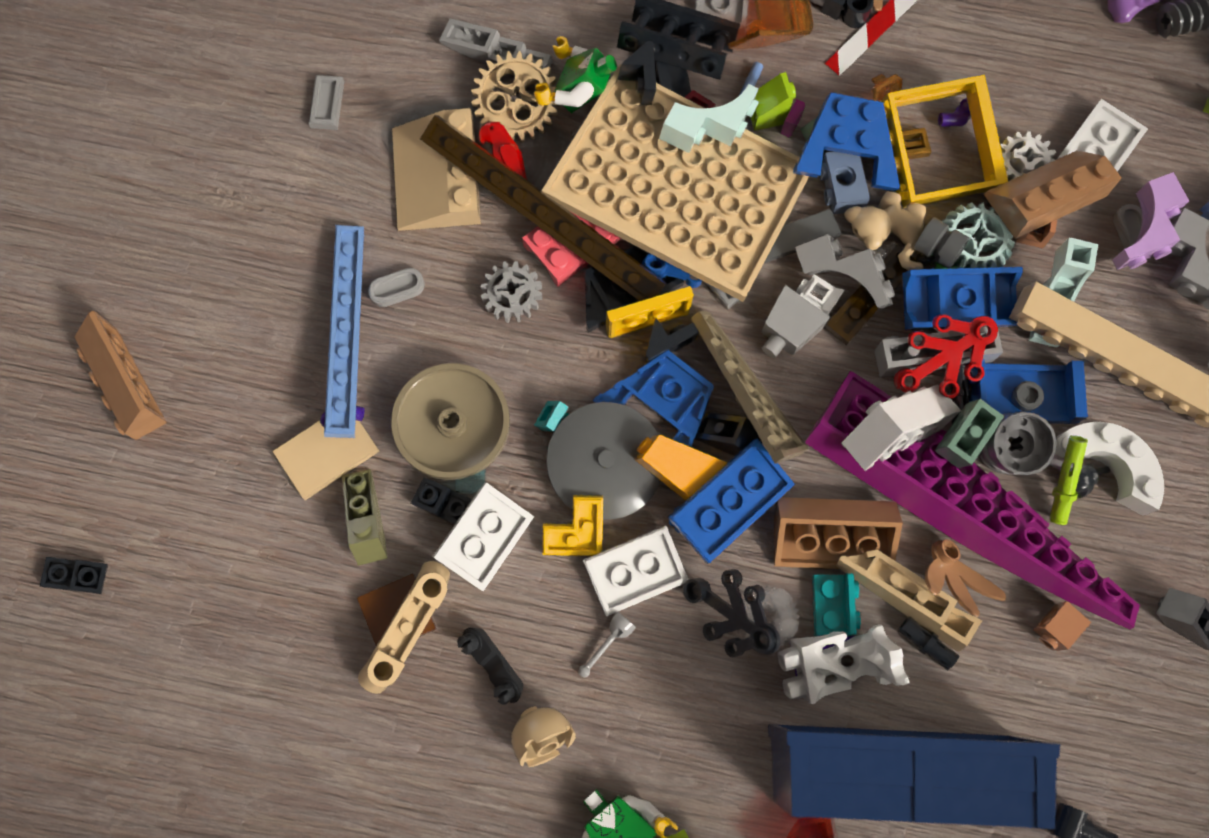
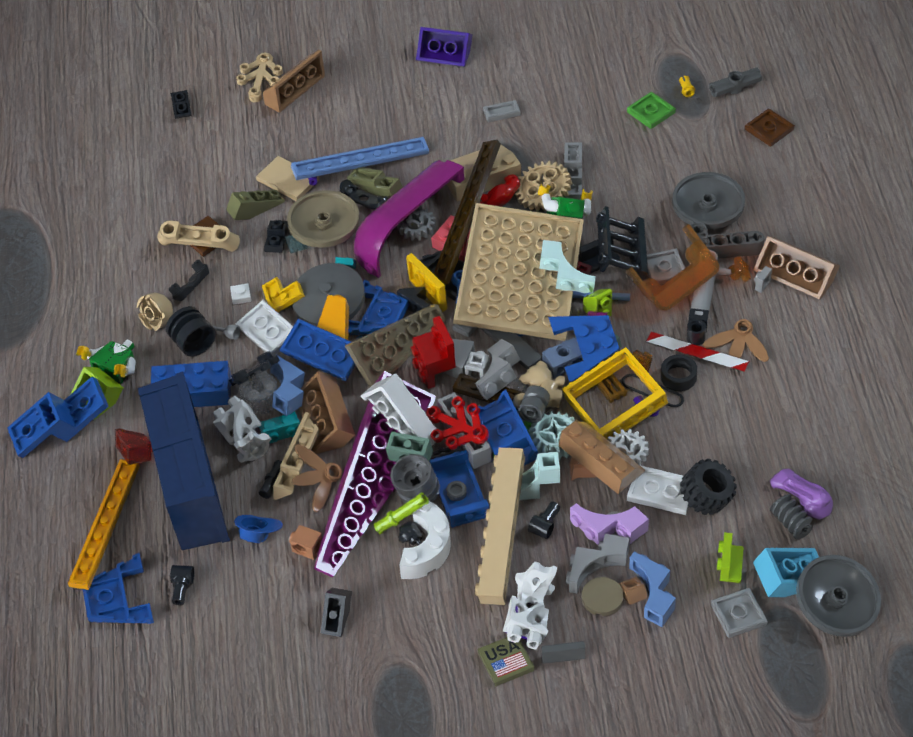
camera: 75 degrees right, 25 degrees down
light grey tile [368,268,425,307] -> none
white plate [432,483,534,591] -> none
black slope [618,41,656,106] -> none
none -> blue brick [151,361,231,407]
none -> black wheel [166,306,216,357]
none -> white plate [230,283,251,305]
none -> blue piece [234,515,283,543]
none -> tan plant [236,53,283,102]
none -> medium blue arch [270,354,305,416]
none -> black piece [340,180,388,210]
none -> olive slope [347,168,403,199]
none -> magenta panel [354,160,465,278]
none -> red bracket [411,316,456,389]
none -> dark purple slope [416,27,473,67]
none -> black pin [528,501,560,539]
none -> black piece [622,373,684,407]
none -> black tyre [661,354,697,391]
none -> black tyre [680,459,737,515]

